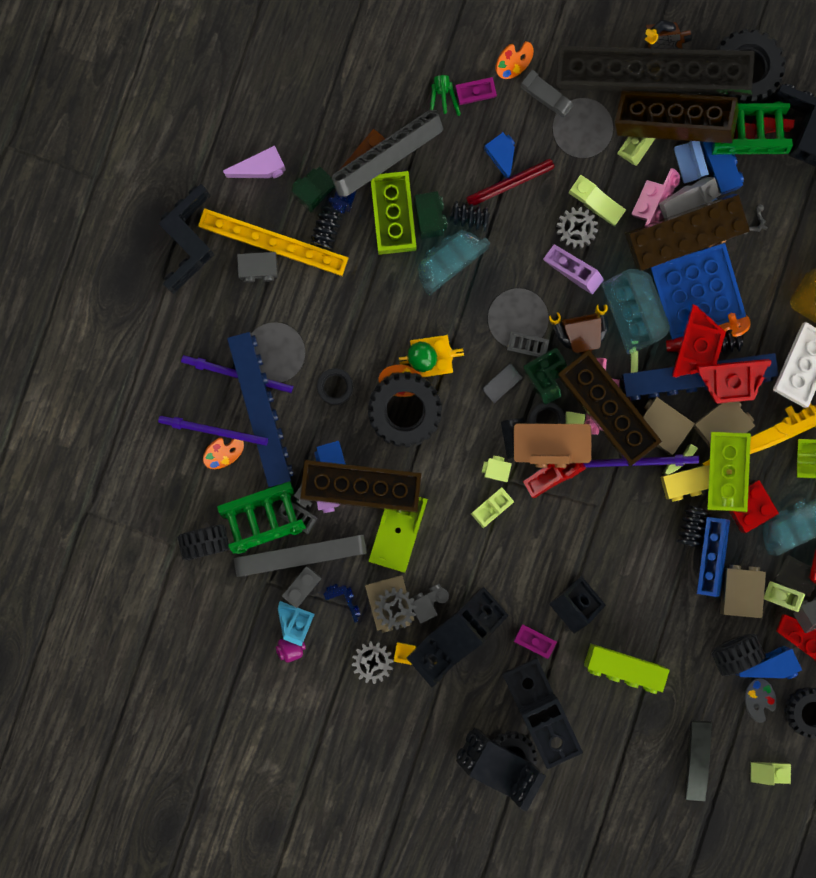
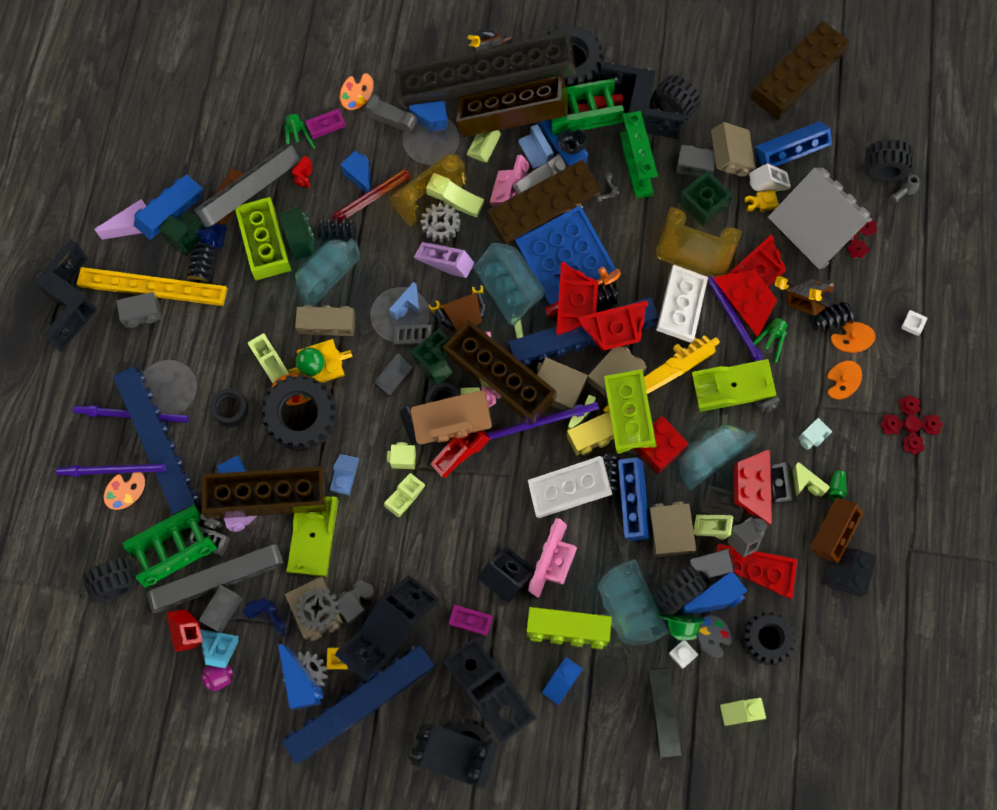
camera: 10 degrees left, 15 degrees down
none -> blue brick [133,175,203,240]
none -> red slope [166,609,203,652]
none -> yellowish green slope [247,333,289,383]
none -> blue slope [278,644,323,709]
none -> dark blue brick [282,645,435,764]
none -> red bracket [292,156,313,189]
none -> dark tan brick [295,305,356,336]
none -> medium blue slope [330,454,359,496]
none -> medium blue slope [389,282,420,320]
none -> clear yellow windscreen [391,154,466,226]
none -> blue slope [409,101,448,131]
none -> white plate [528,456,612,518]
none -> bright pink bracket [528,518,577,598]
none -> blue slope [542,657,583,705]
none -> black hair [558,128,587,155]
none -> clear light blue windscreen [598,559,669,646]
none -> green fence [619,111,658,199]
none -> green piece [657,614,705,640]
none -> white plate [669,640,698,669]
none -> slope [690,548,735,580]

